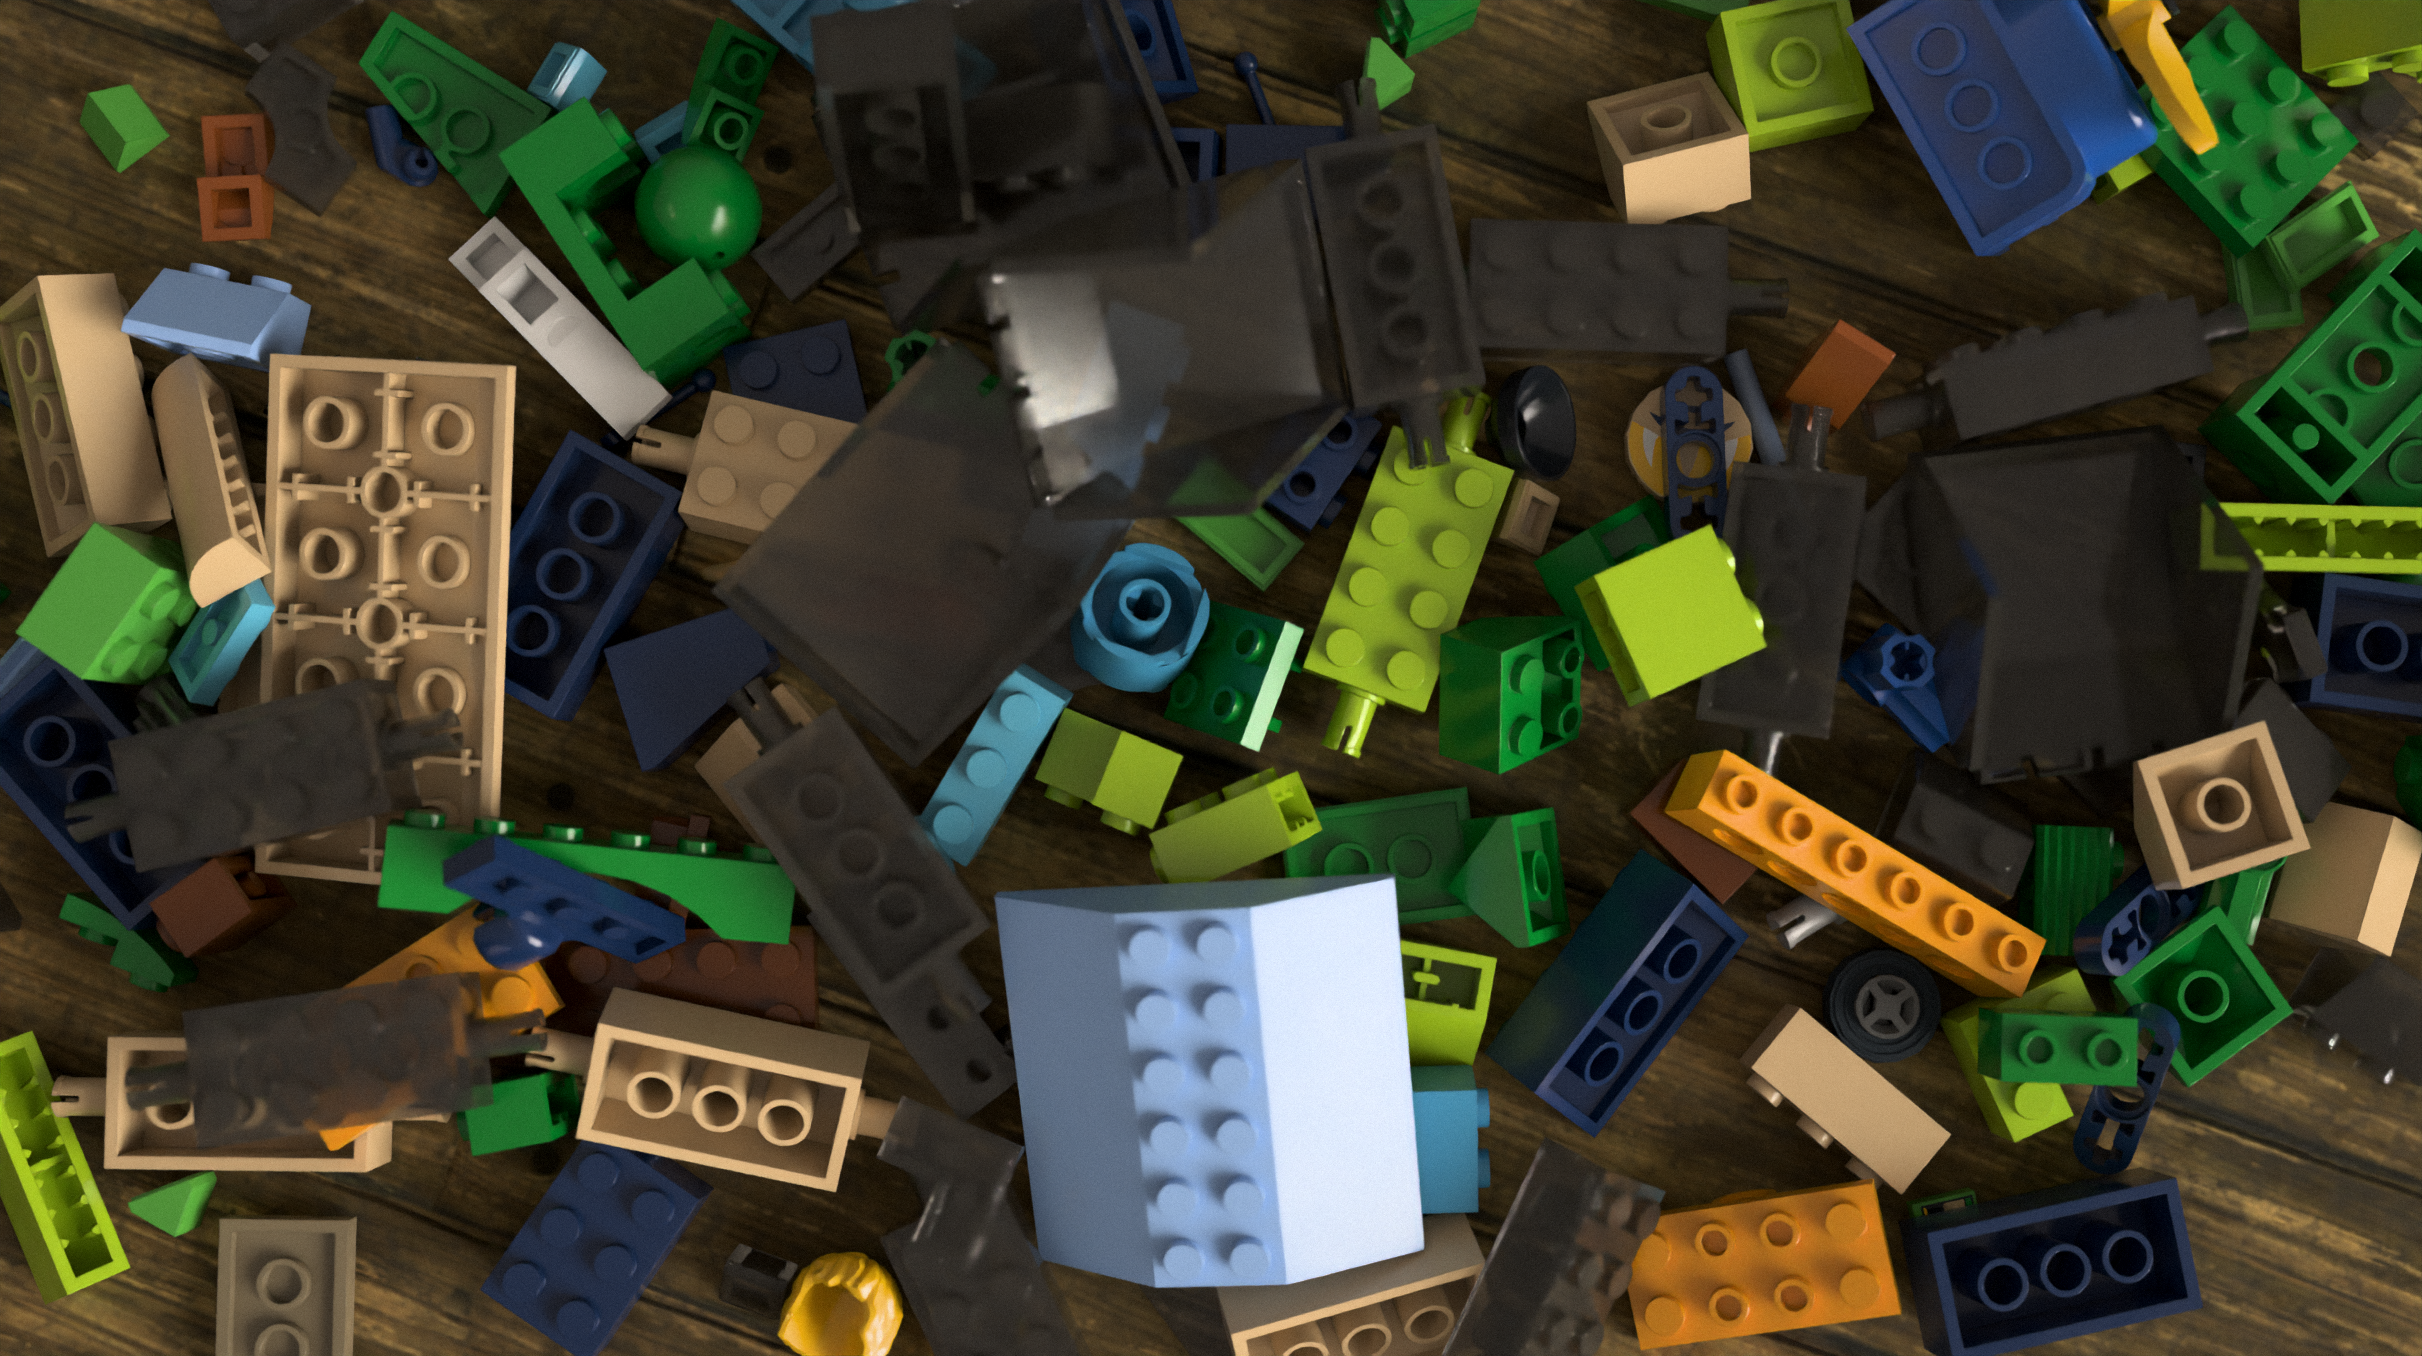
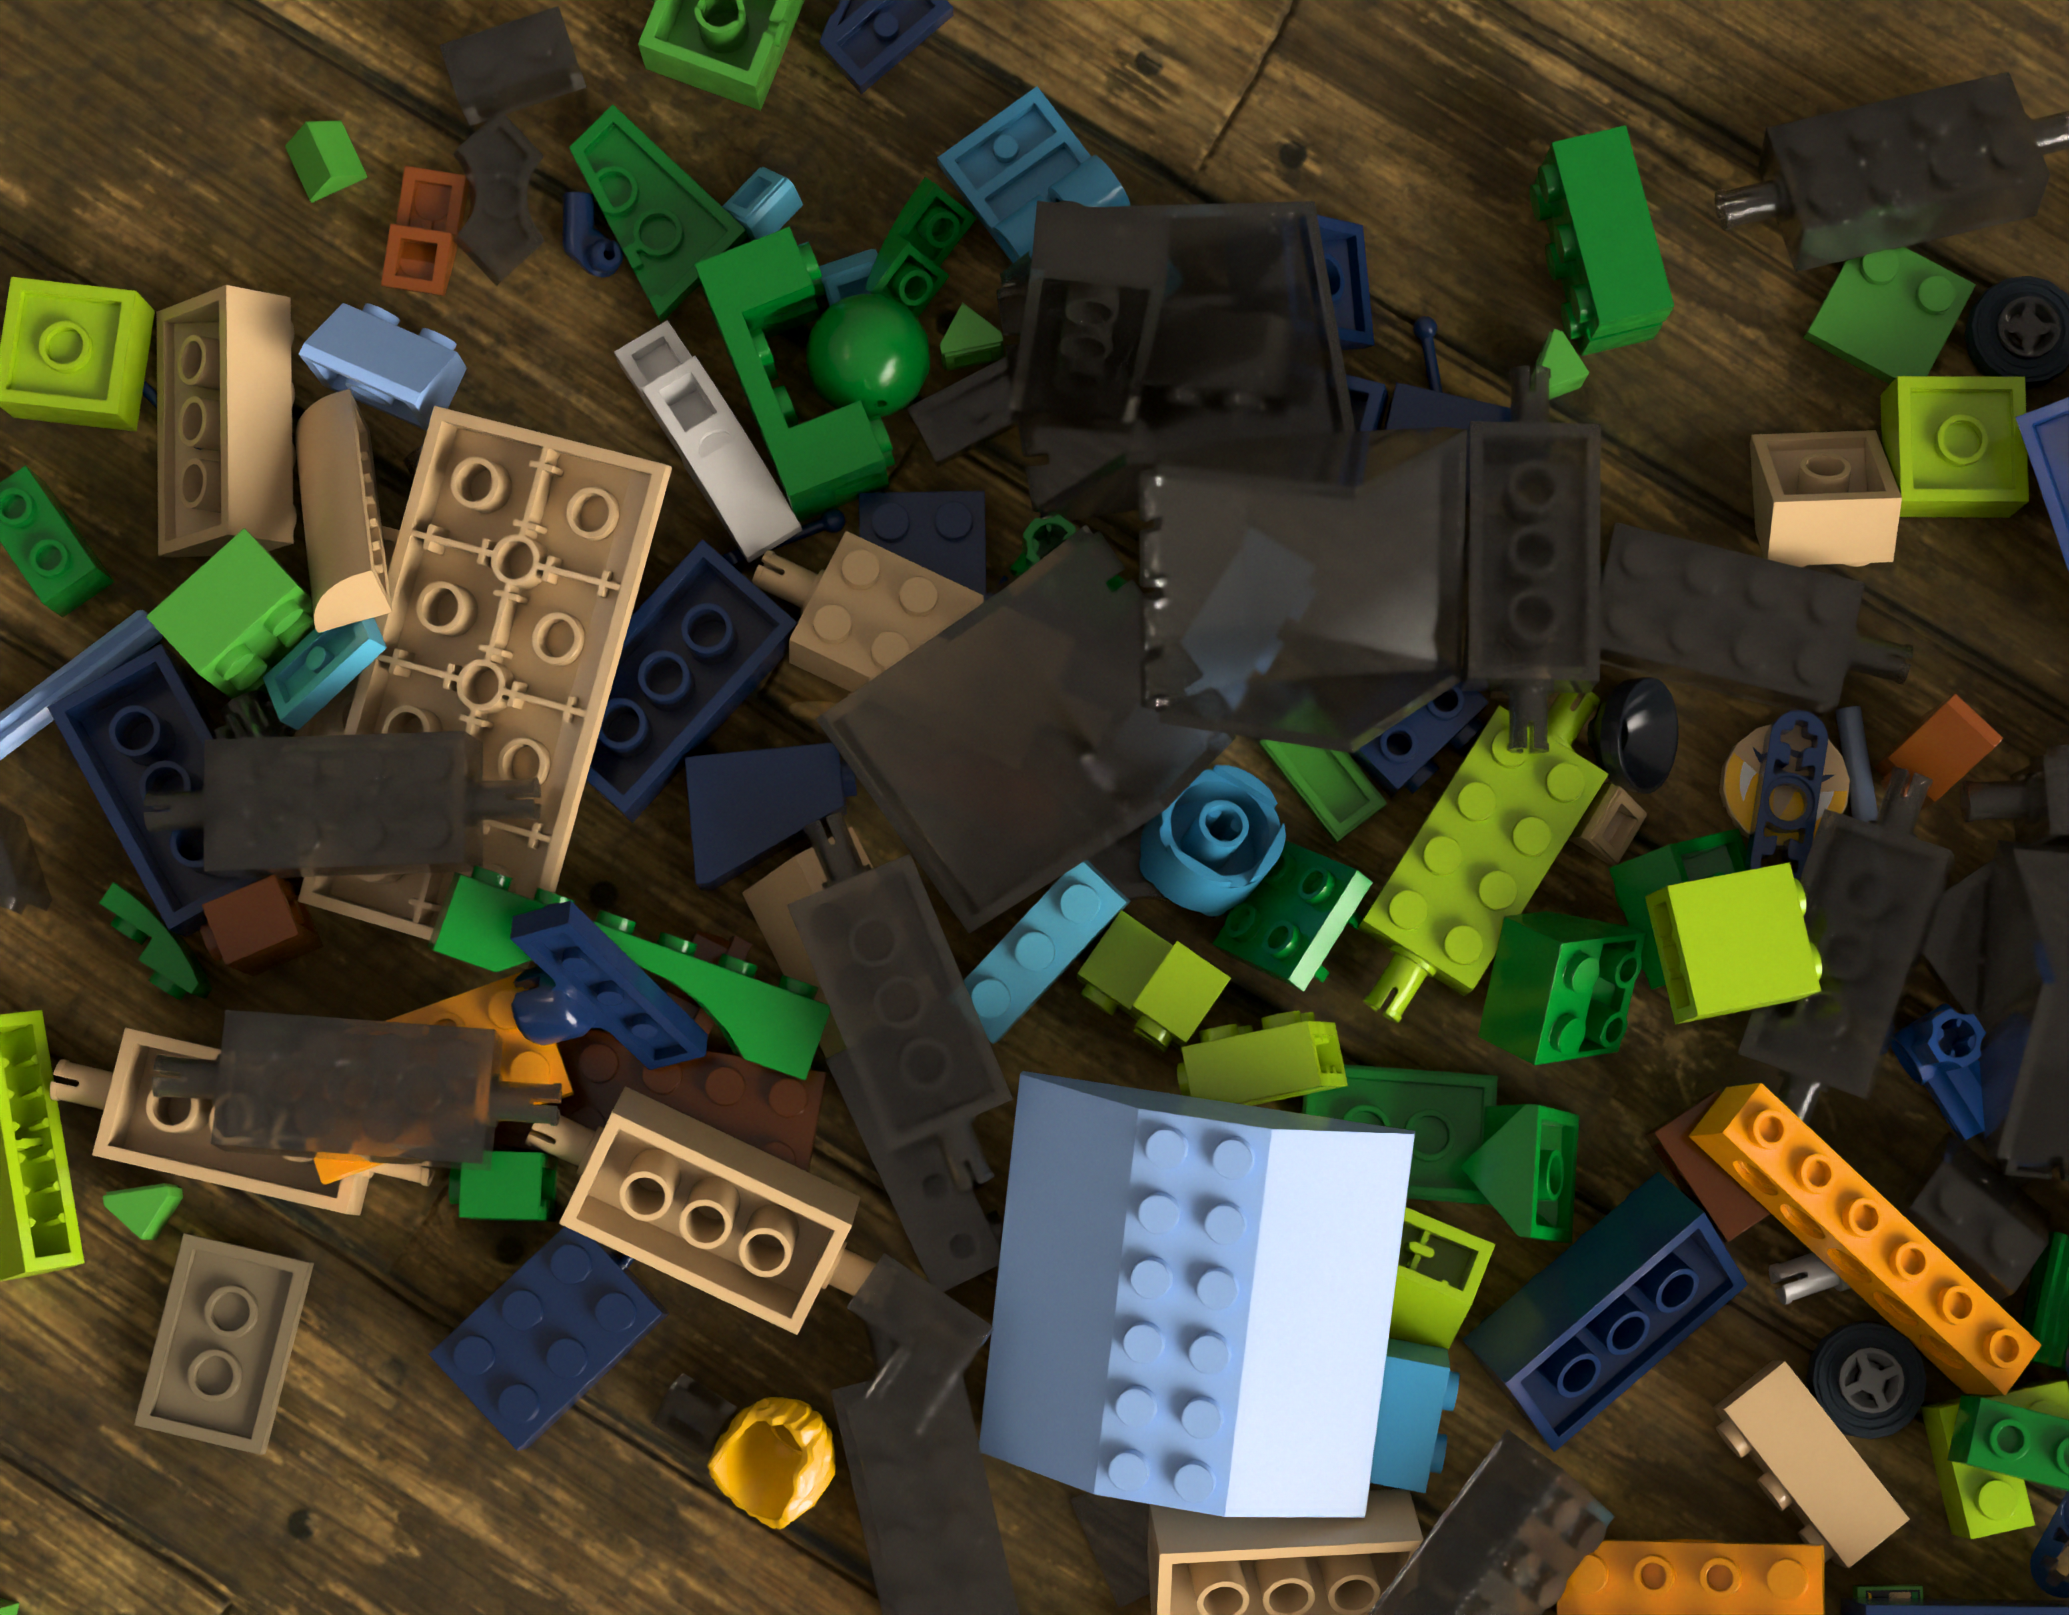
camera: 10 degrees right, 5 degrees down
none -> bright green slope [940,302,1004,371]

